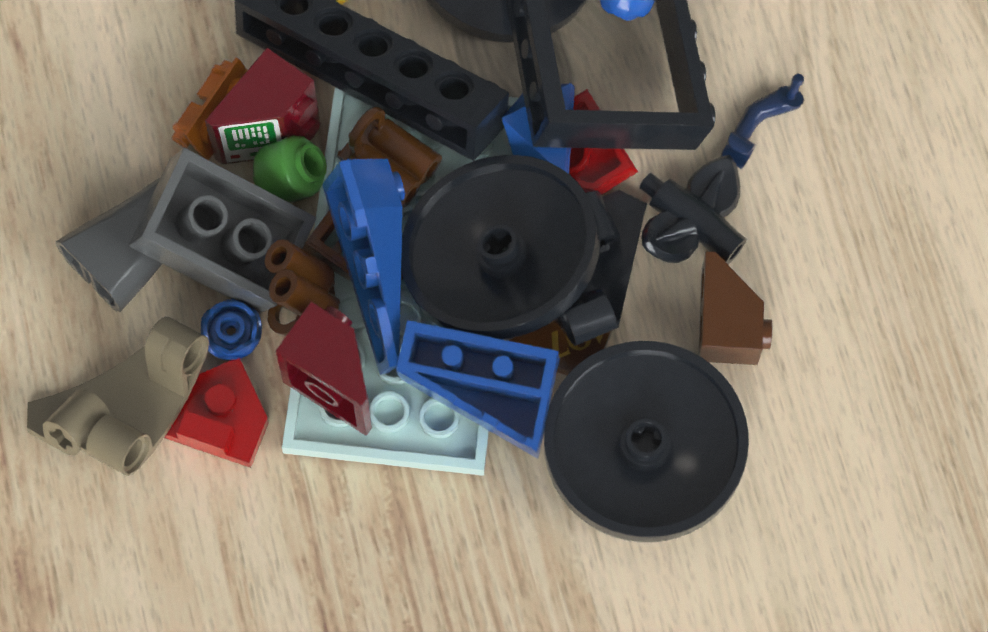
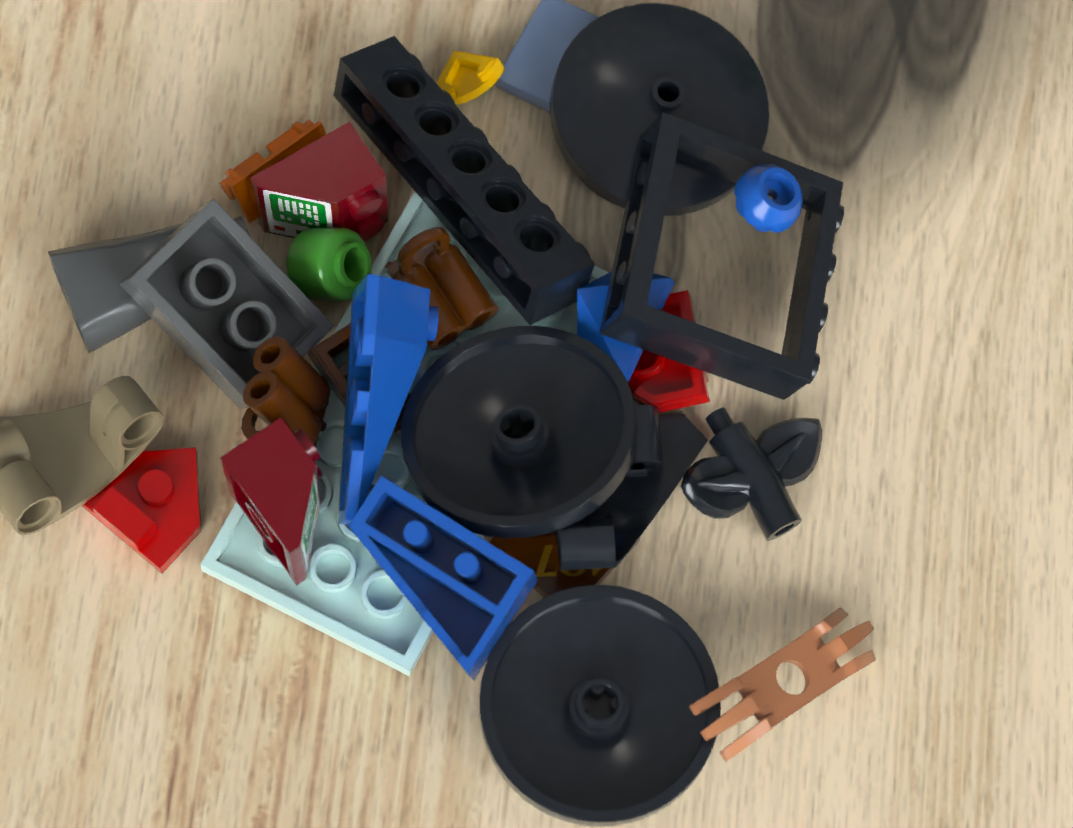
camera: 15 degrees right, 0 degrees up
blue plate [201,299,262,360] -> none
reddish brown slope [698,251,772,365] -> none
dark blue piece [721,73,804,169] -> none
none -> nougat piece [689,607,876,762]

